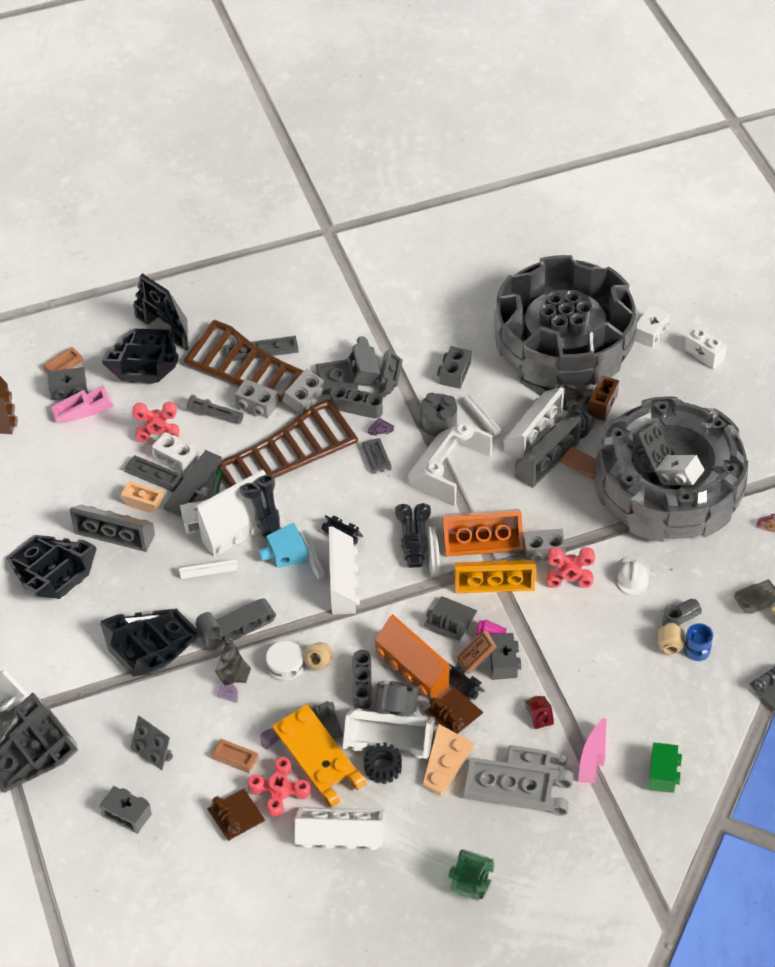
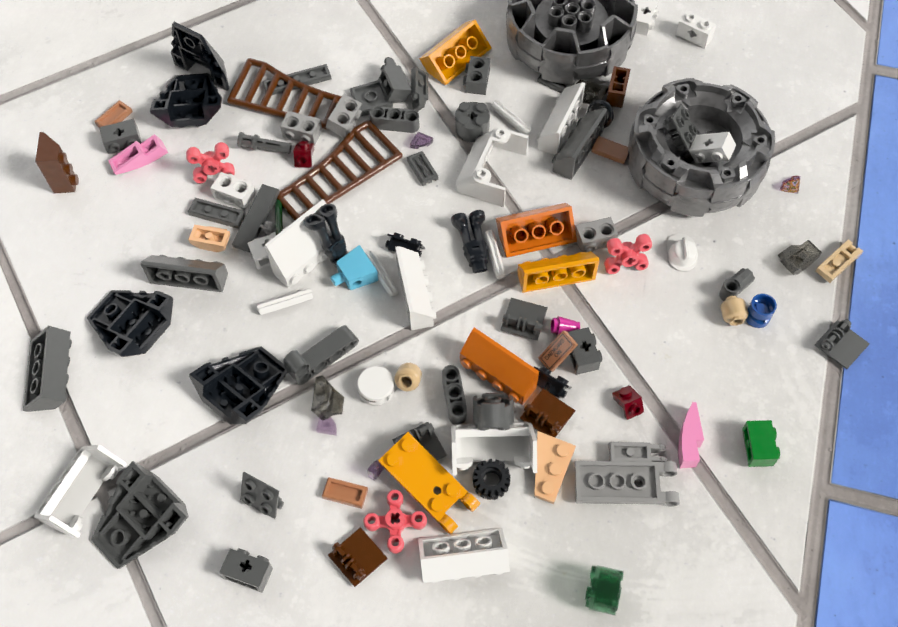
camera: 10 degrees left, 10 degrees up
none -> dark red bracket [293,141,314,168]
none -> light orange slope [419,20,492,85]

